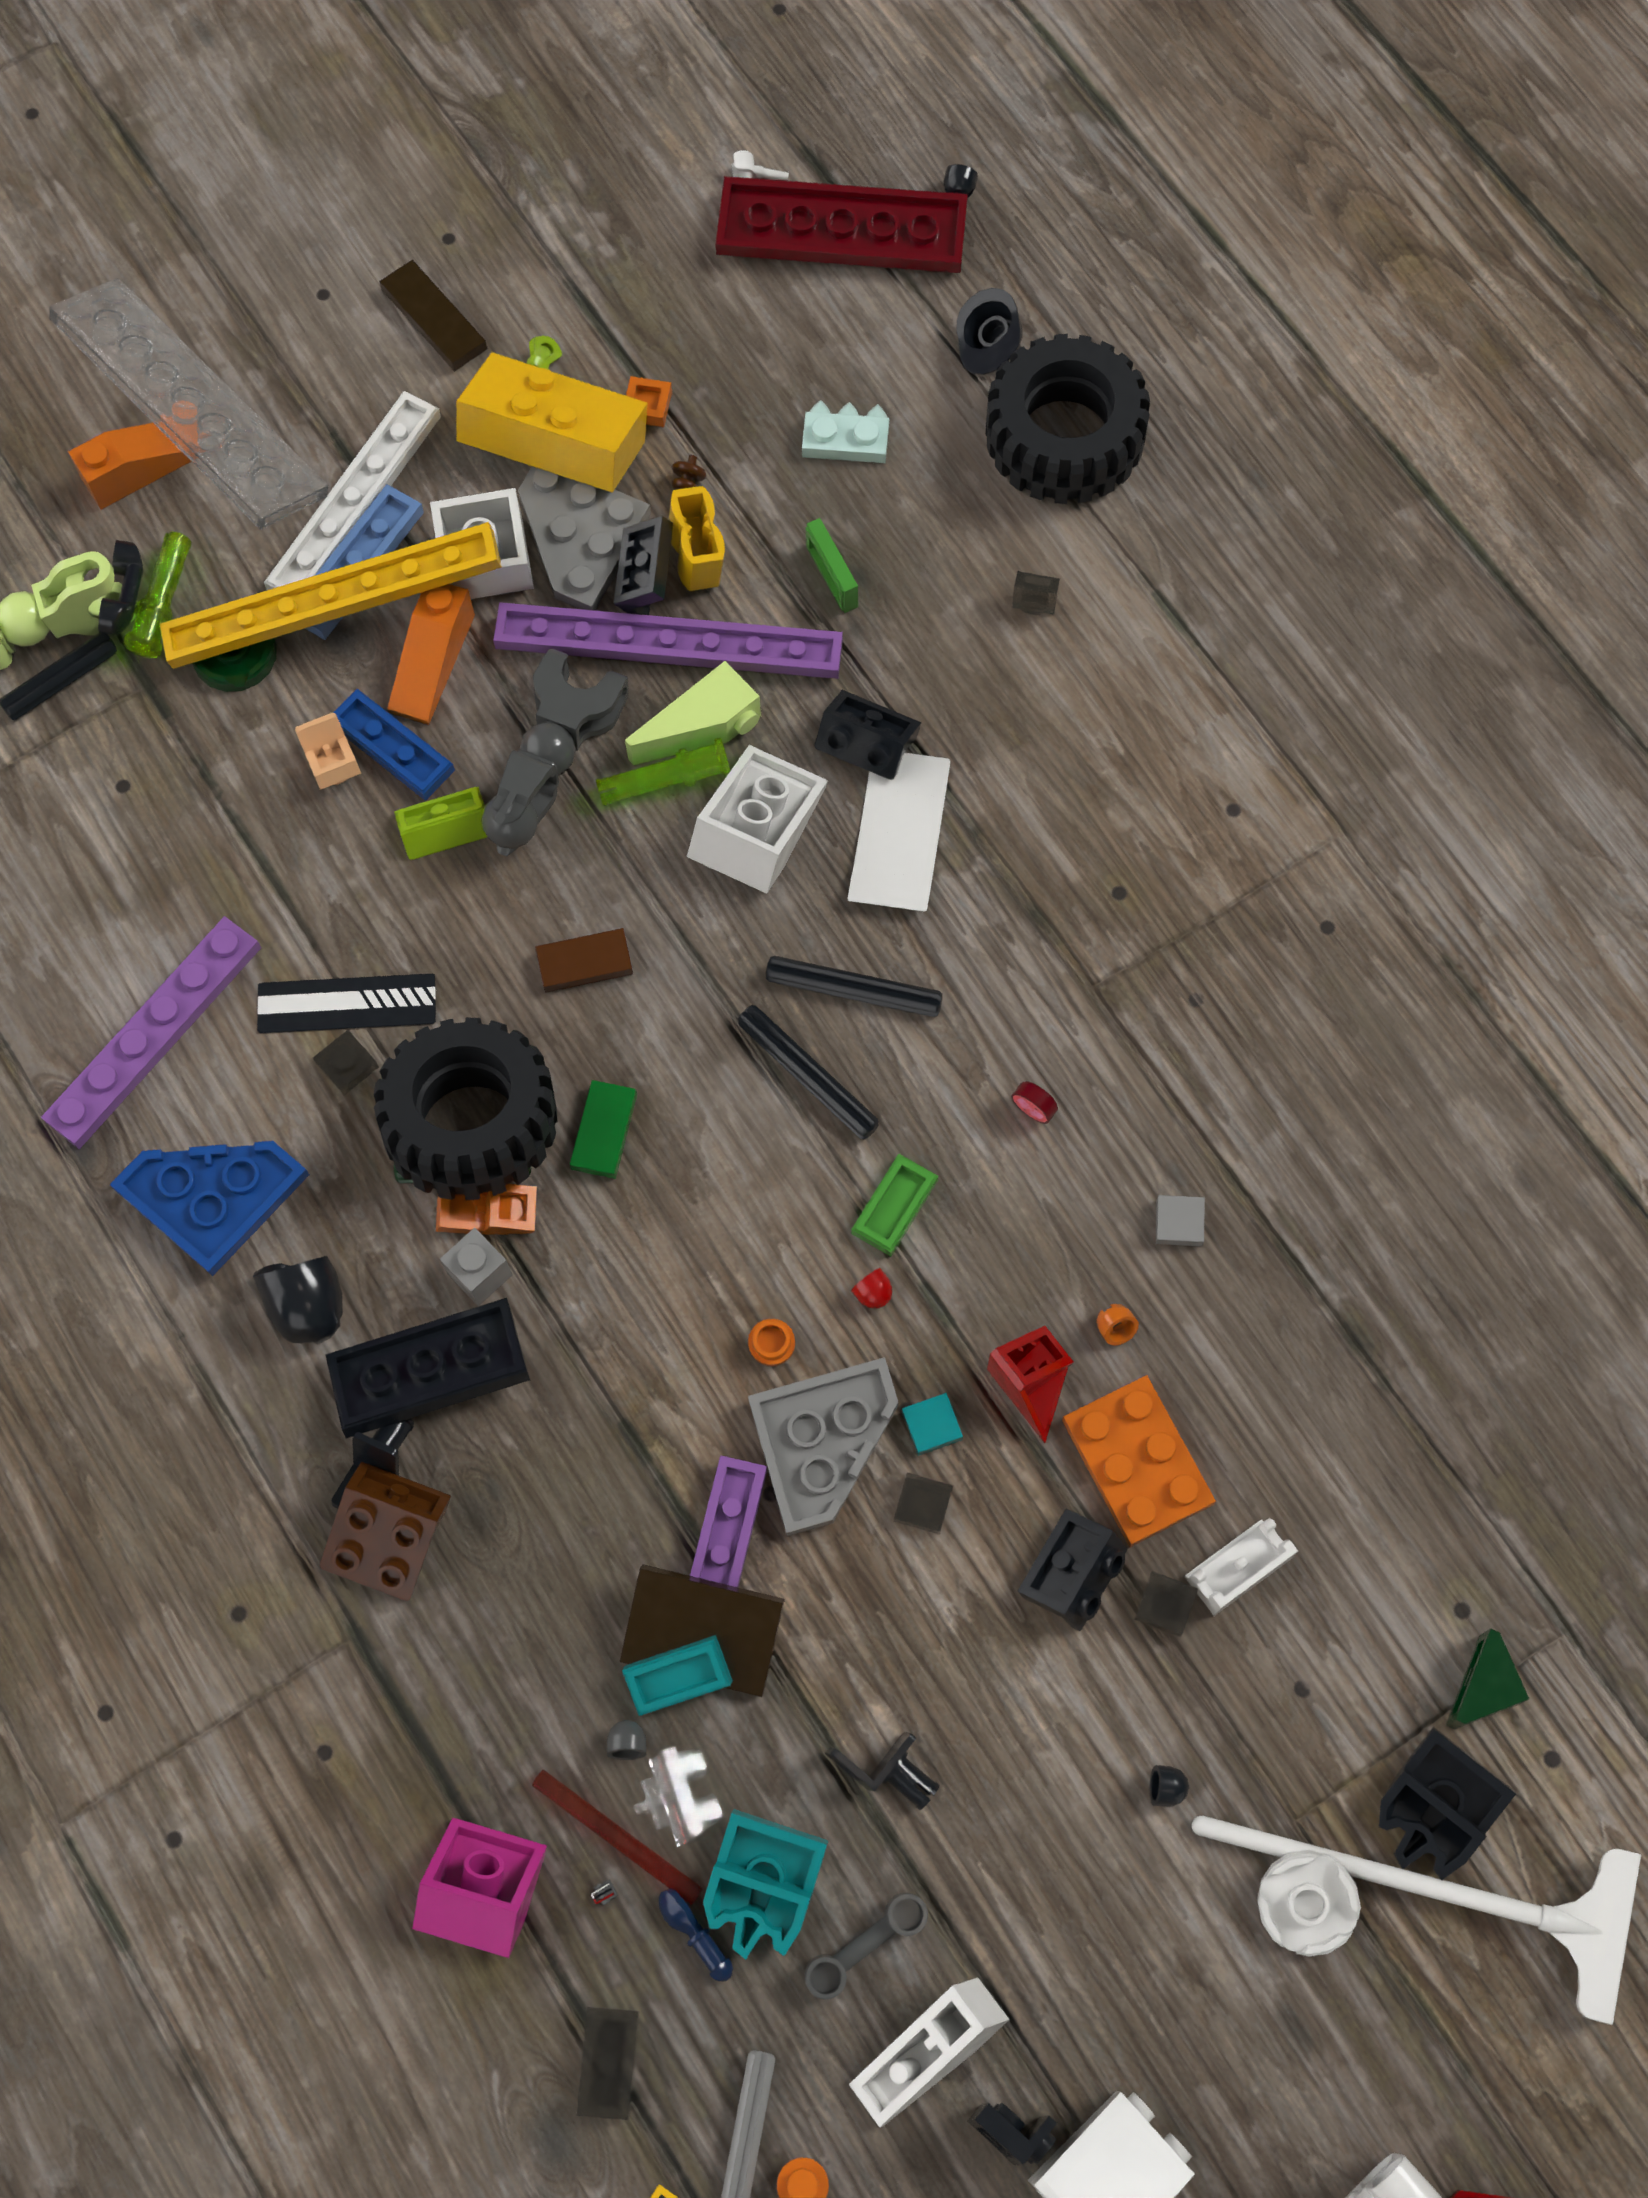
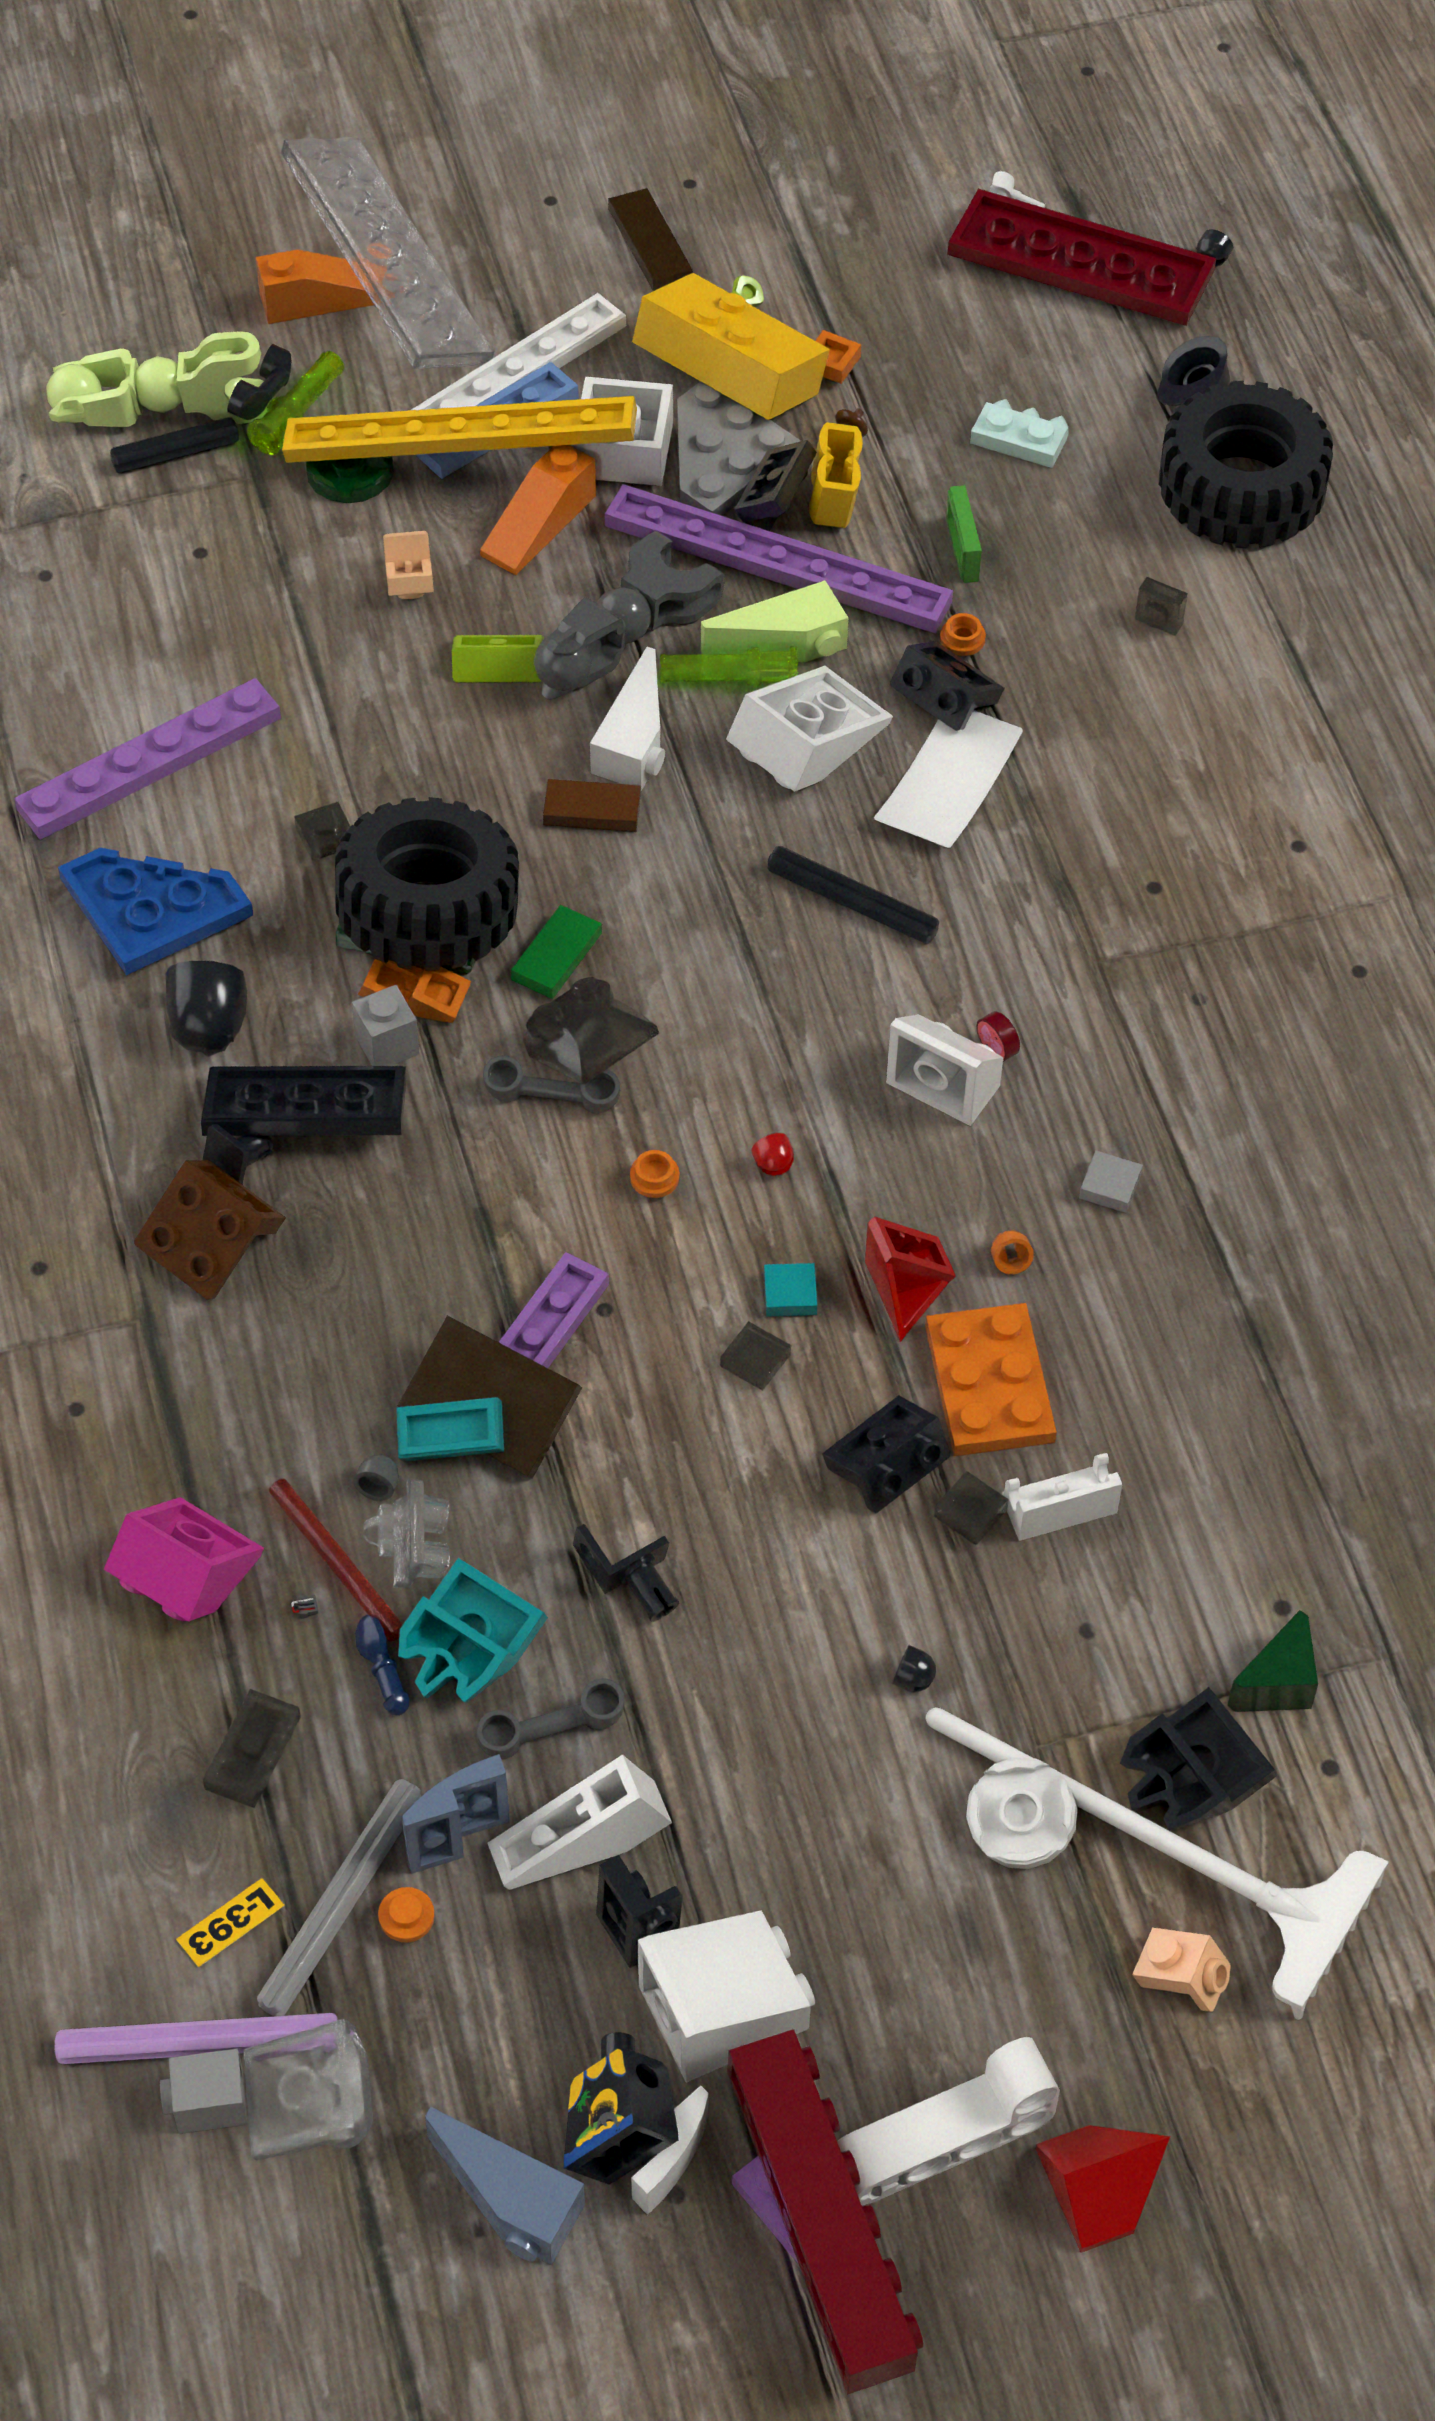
camera: 15 degrees right, 15 degrees down
black sticker [257,973,436,1033] -> none
blue tile [333,689,455,801] -> none
black axle [738,1005,879,1140] -> none
light grey plate [748,1357,898,1536] -> none
bright green tile [851,1154,939,1257] -> none
none -> sand blue slope [402,1754,510,1874]
none -> dark grey bar [483,1055,620,1114]
none -> clear smoke slope [523,977,659,1085]
none -> white slope [590,647,665,791]
none -> white slope [886,1014,1003,1126]
none -> orange plate [940,613,986,656]
none -> light nougat bracket [1132,1927,1231,2012]

